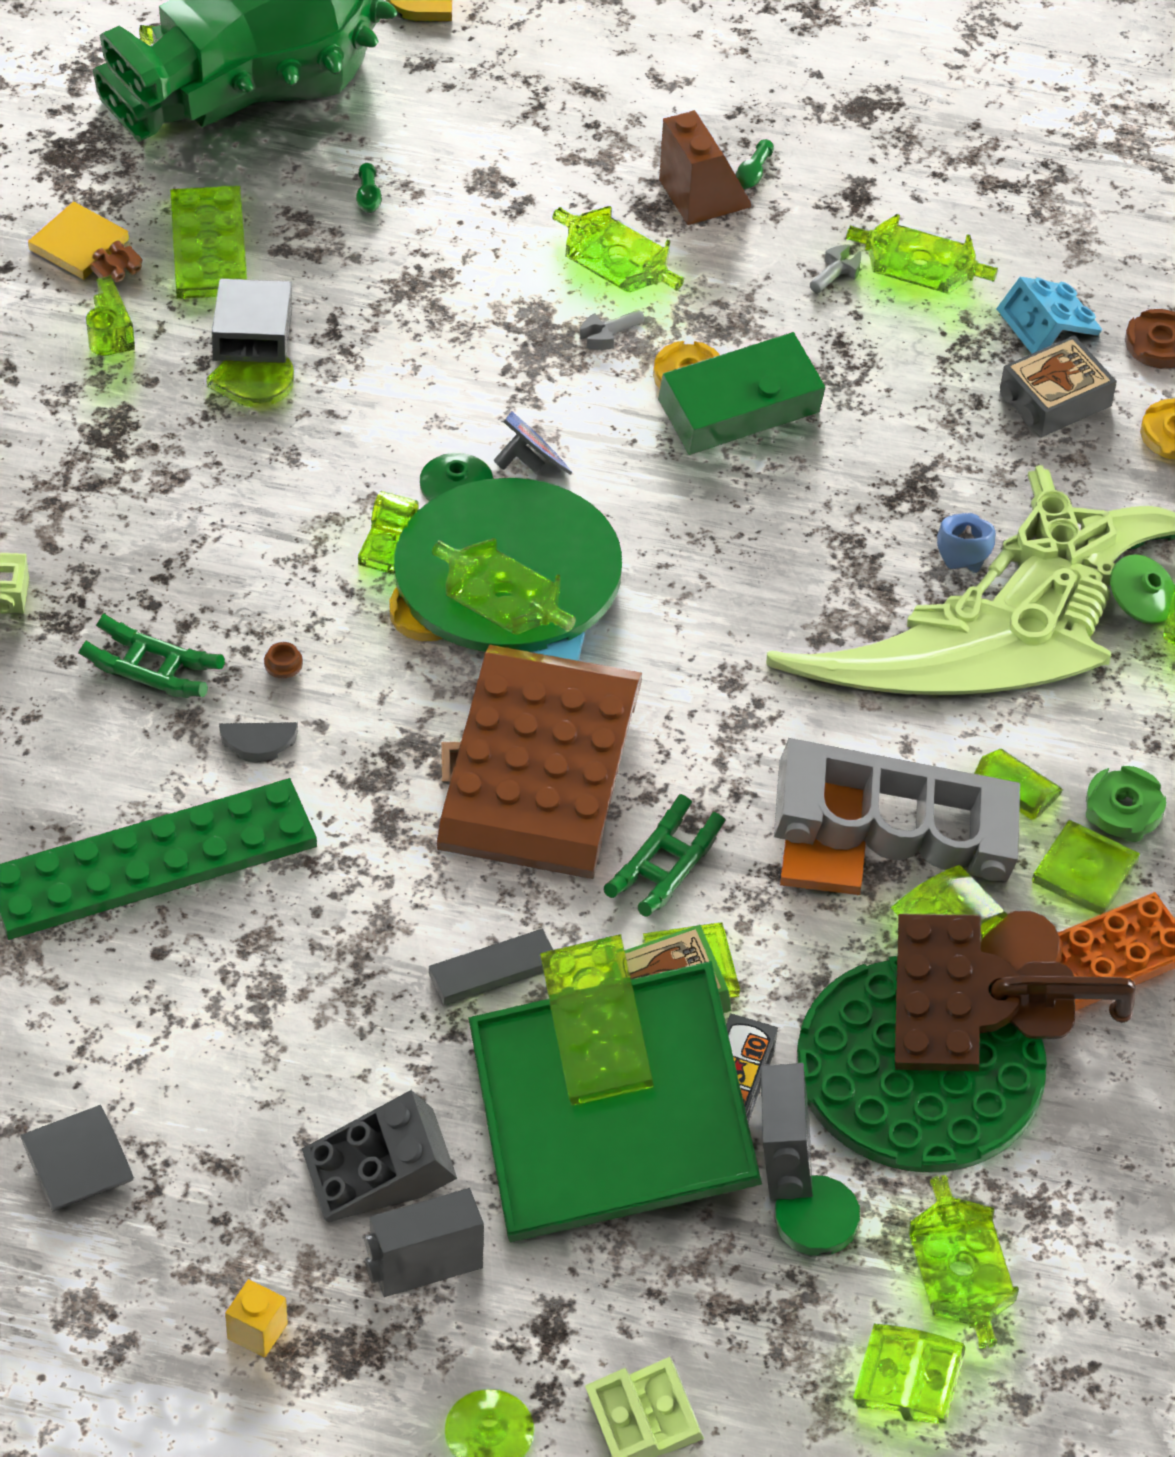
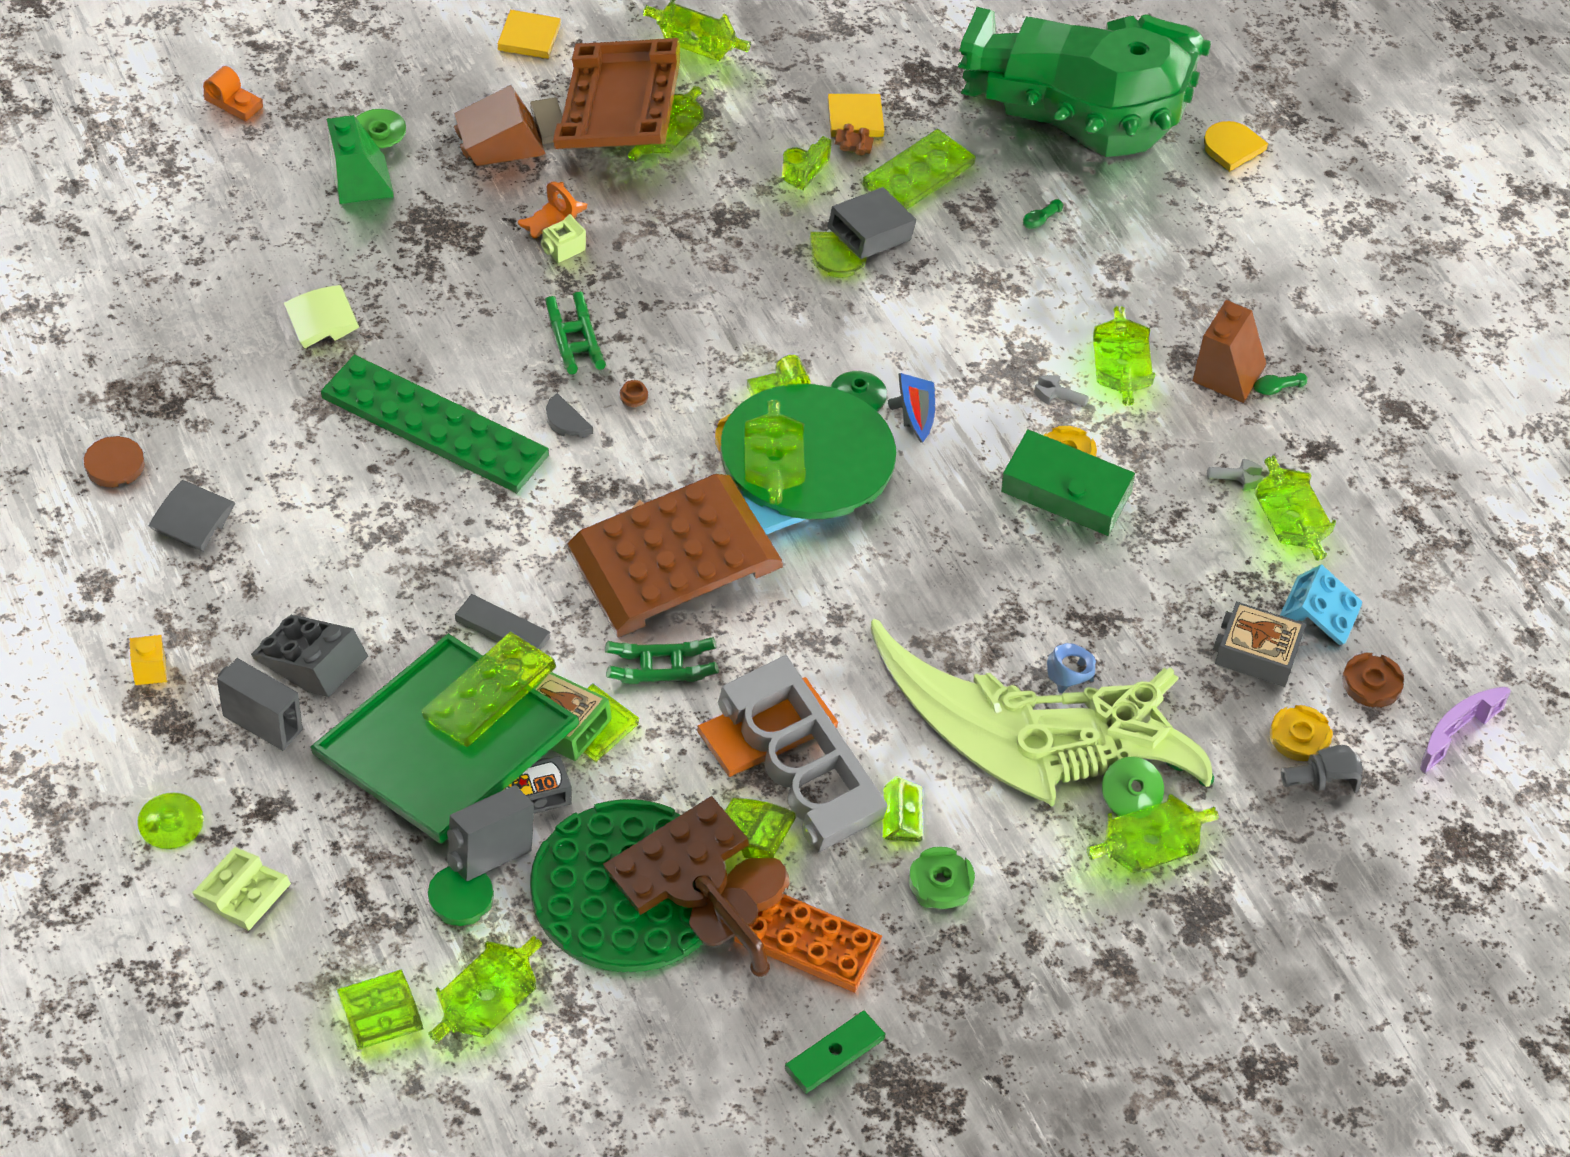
camera: 50 degrees right, 0 degrees up
clear neon green tile [1032,820,1140,915] -> none

